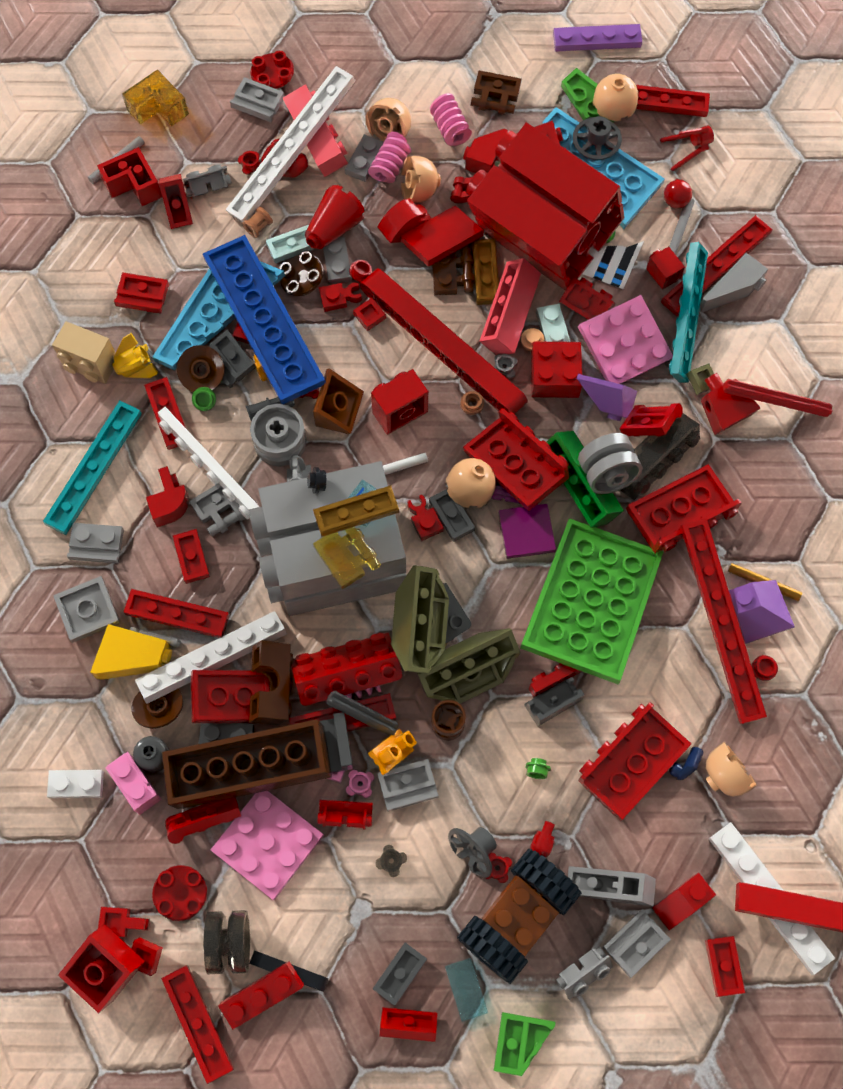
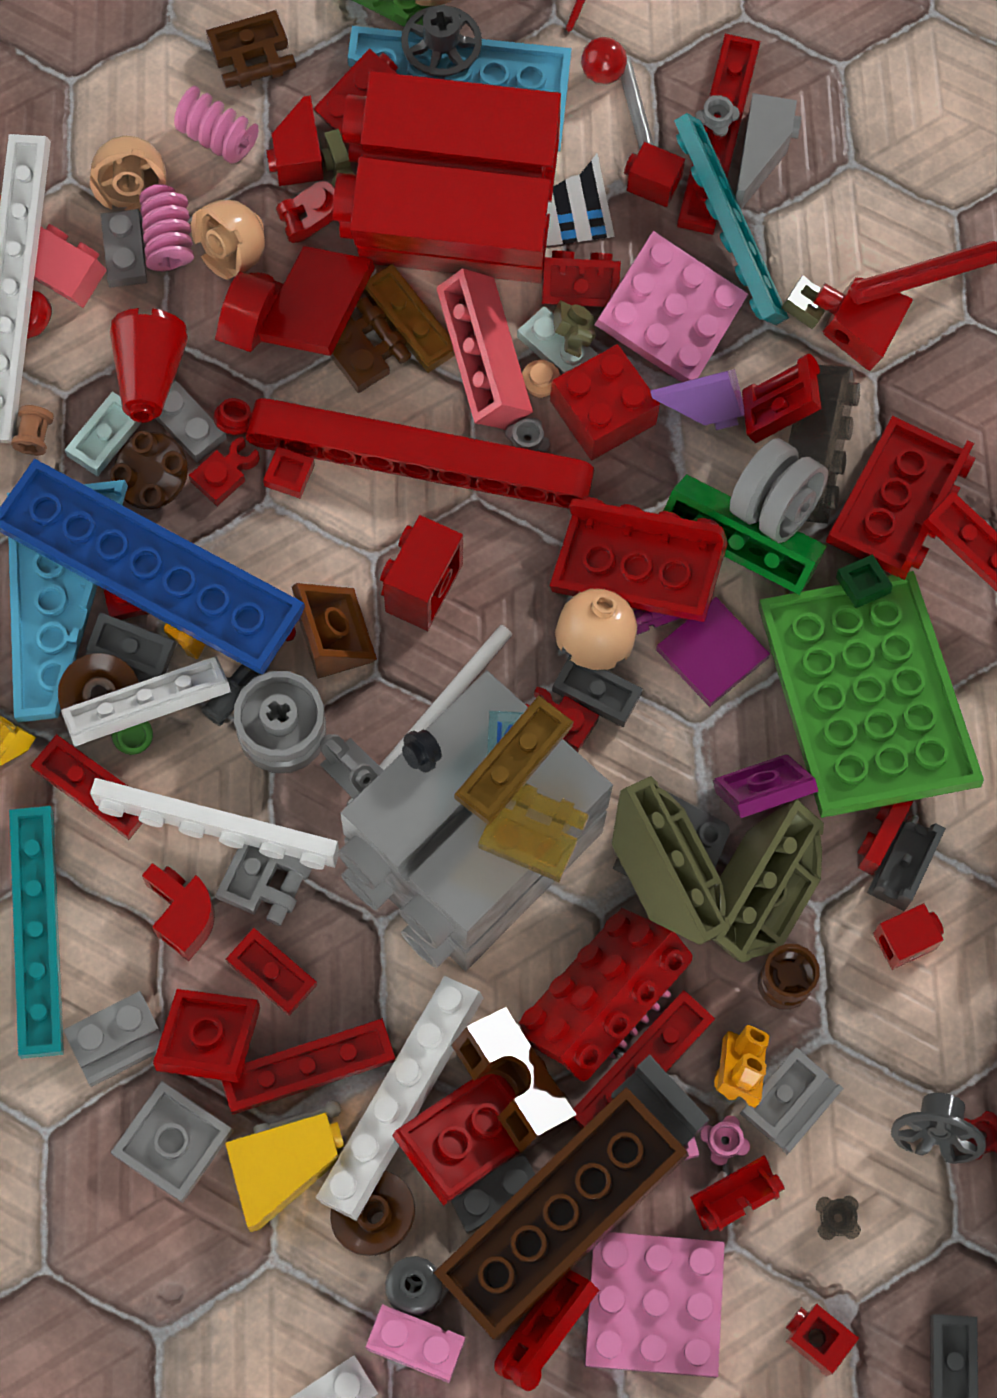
camera: 35 degrees left, 0 degrees up
dark grey axle [327,691,398,736] -> none
nougat plate [460,391,484,415] -> none
bright green plate [525,758,551,779] -> none
none -> white tile [61,656,231,747]
none -> red plate [153,989,261,1083]
none -> olive plate [553,300,596,358]
none -> light grey plate [695,96,740,136]
none -> magenta tile [713,754,819,818]
none -> red brick [785,1304,859,1377]
none -> dark green plate [836,554,893,608]
none -> red brick [873,903,944,970]

